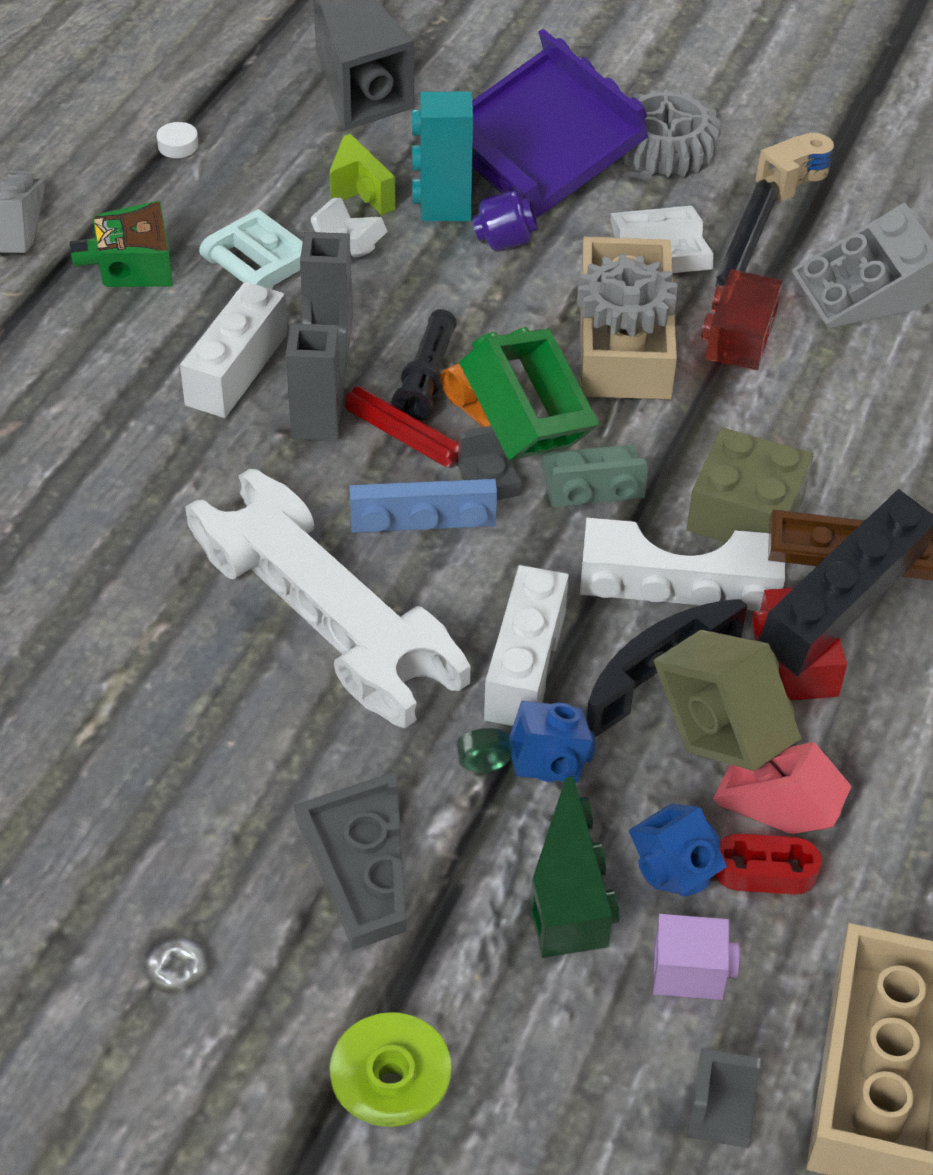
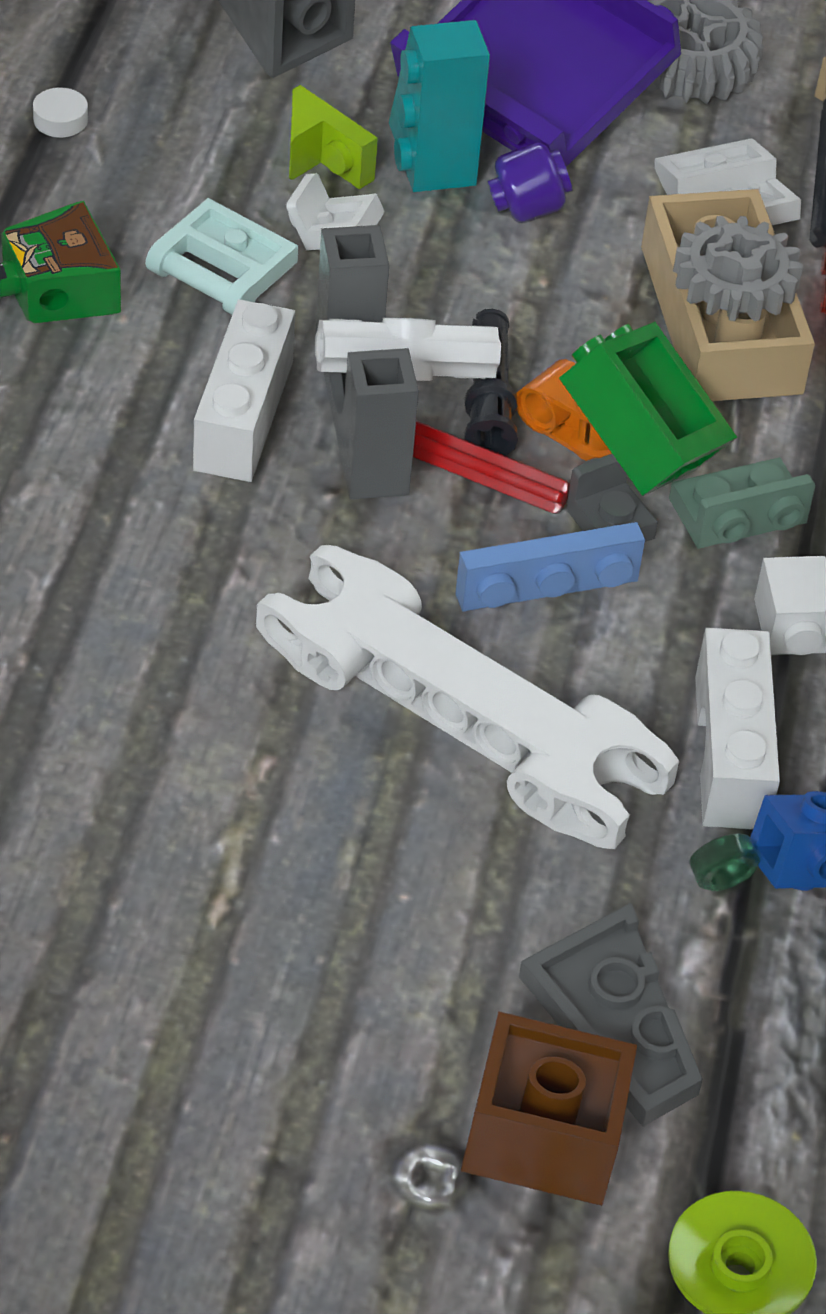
camera: 15 degrees left, 0 degrees up
none -> white piece [315,318,501,381]
none -> reddish brown slope [461,1011,637,1206]

